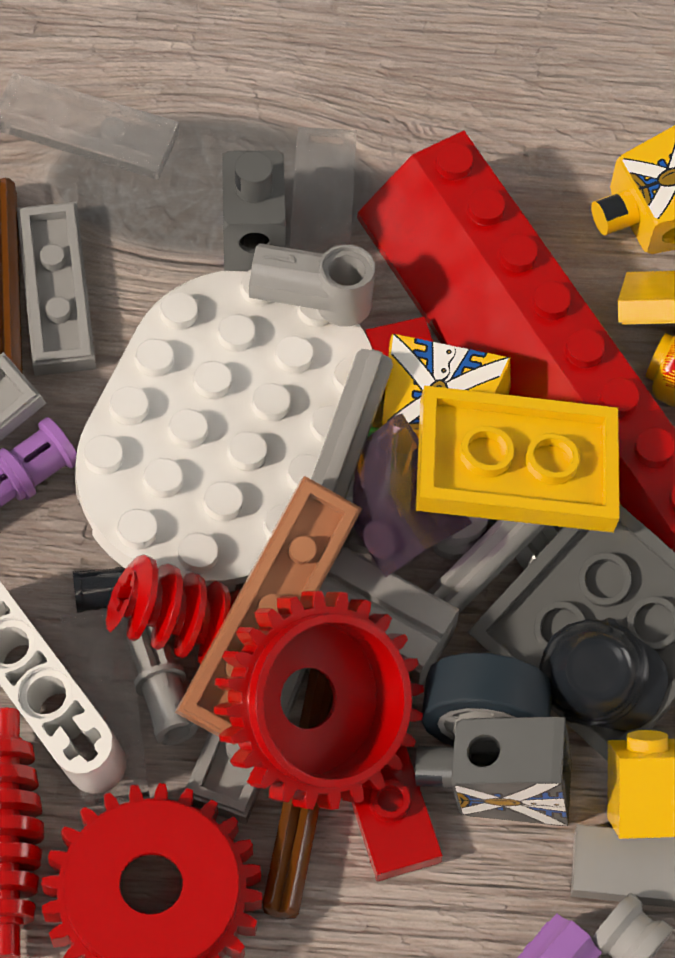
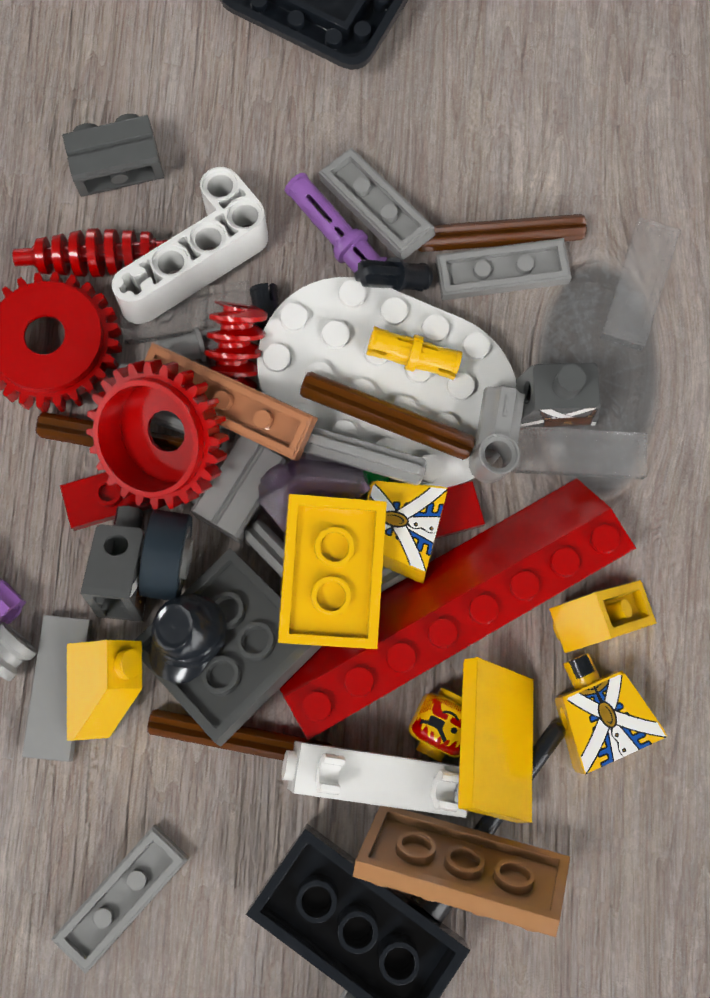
camera: 90 degrees right, 15 degrees up
none -> reddish brown axle [300,372,475,460]
none -> black axle [354,257,433,292]
none -> yellow pin [366,326,462,380]
none -> yellow slope [549,580,657,653]

